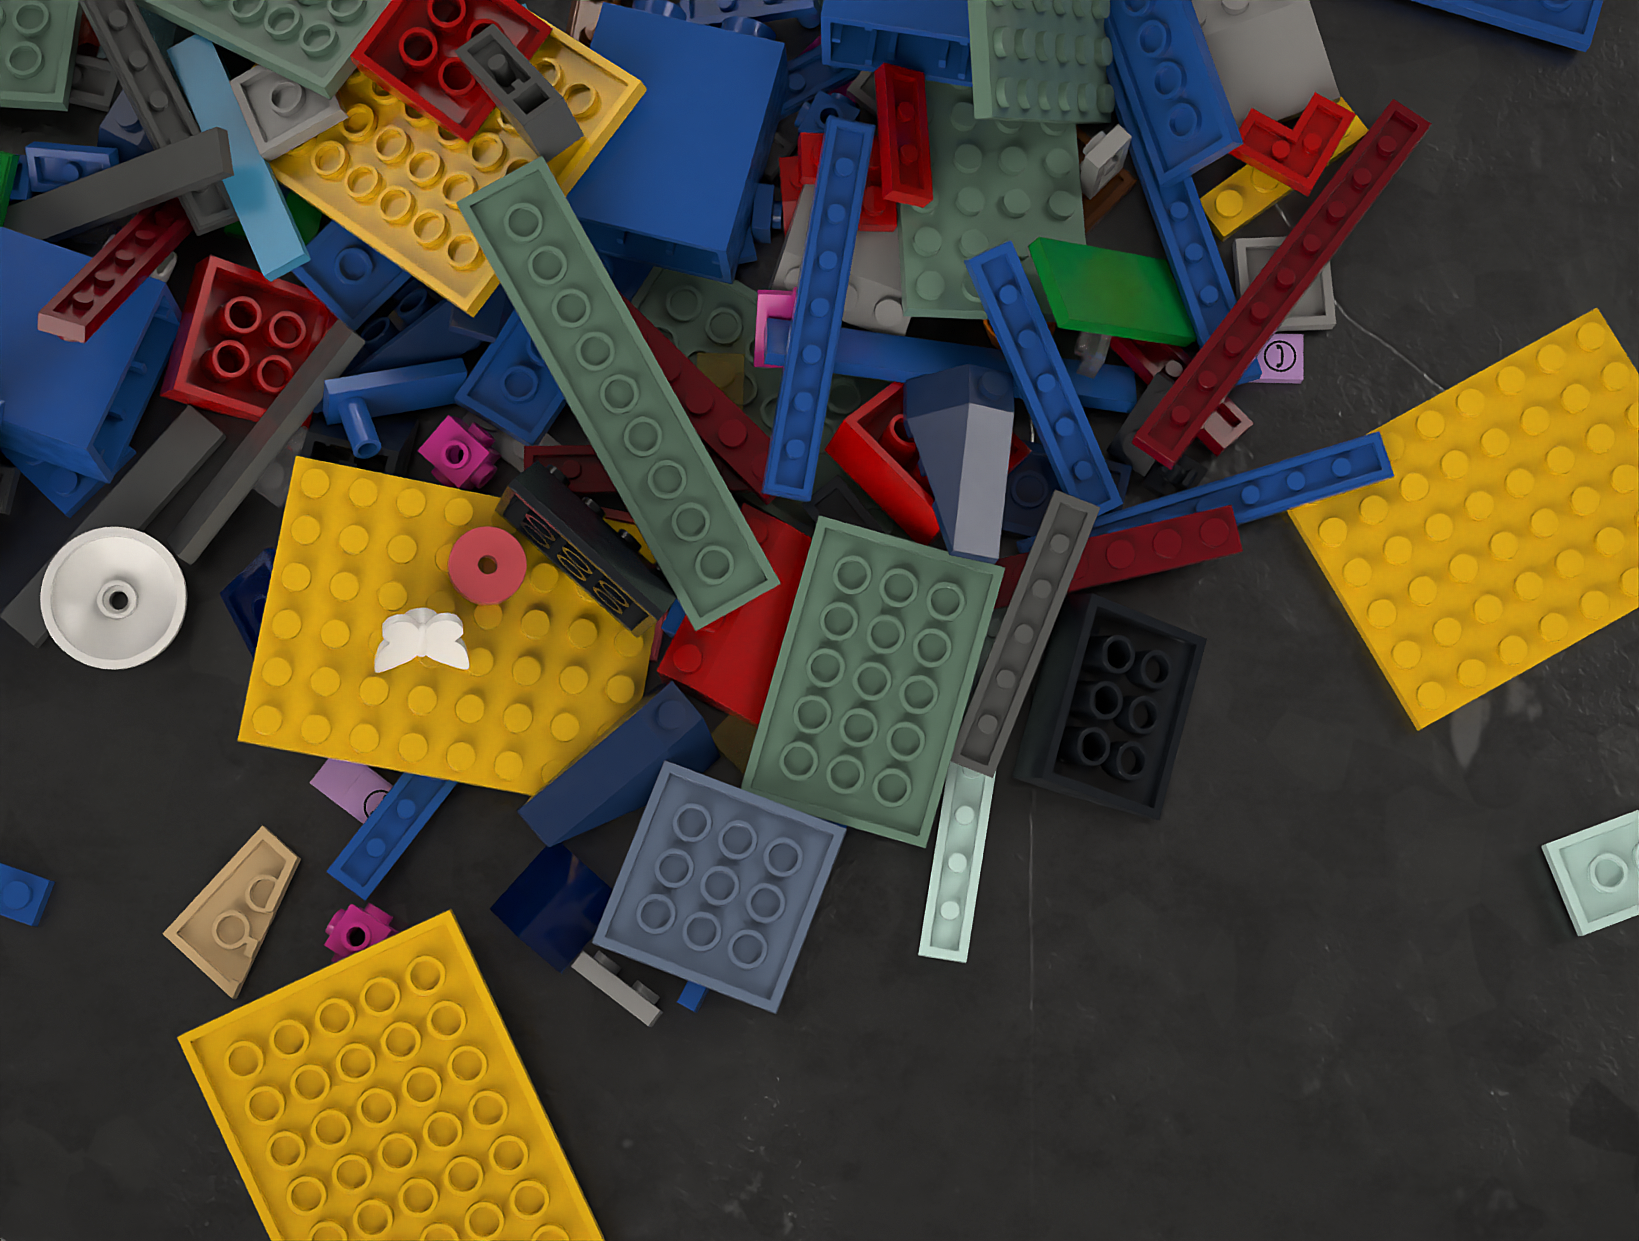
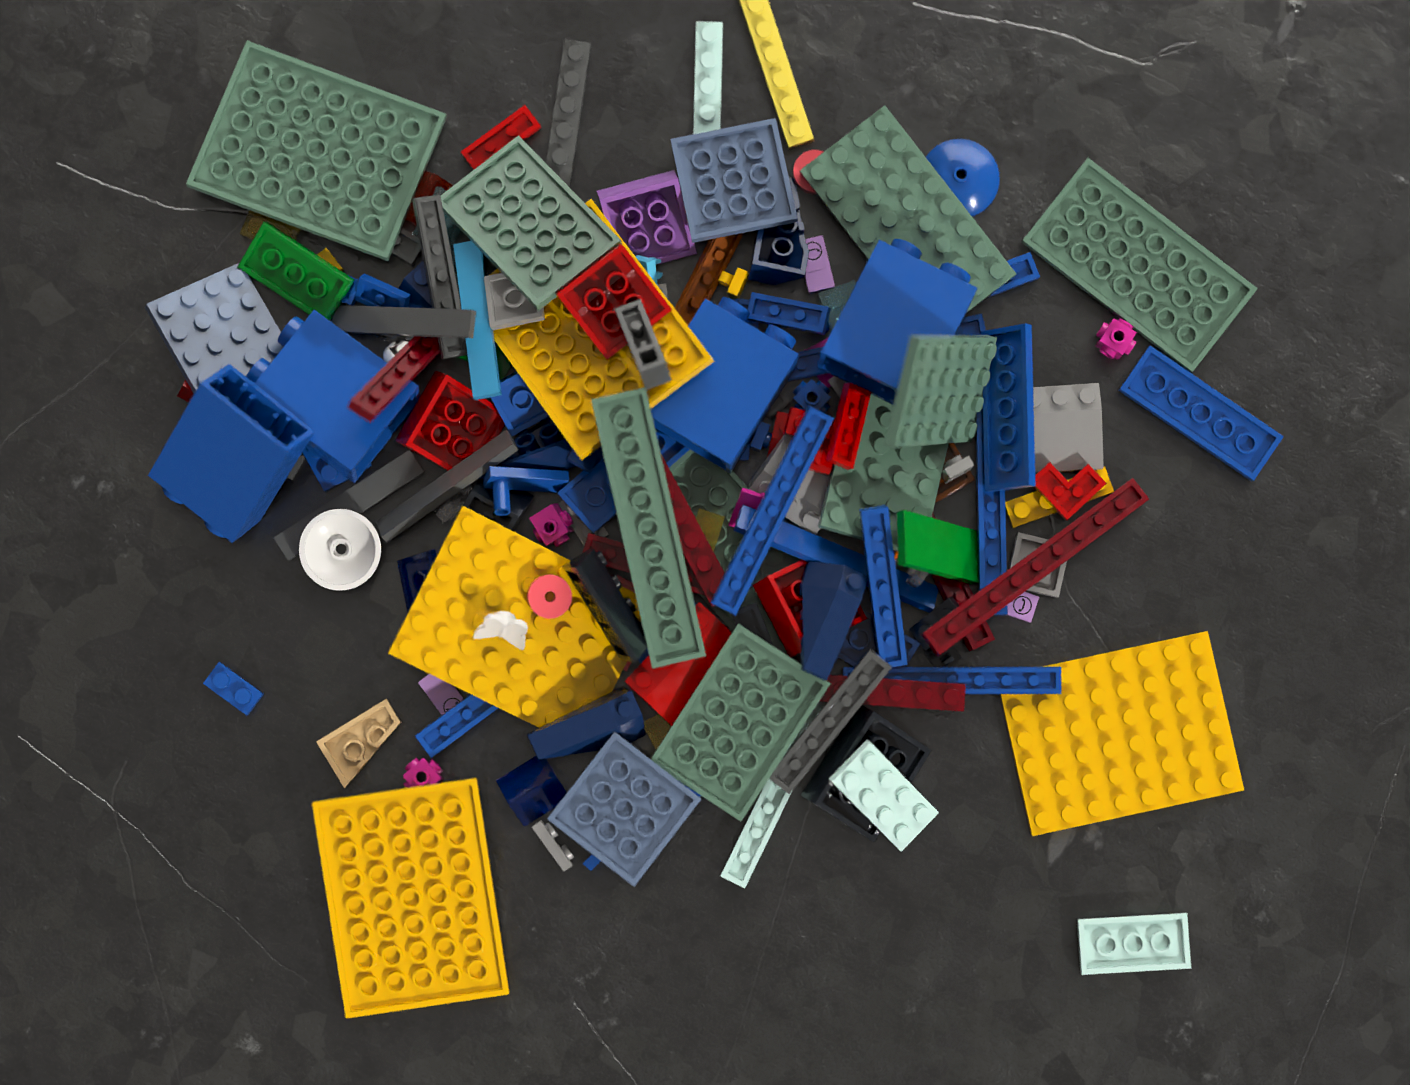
camera: 10 degrees right, 5 degrees up
none -> light aqua plate [829,740,939,852]

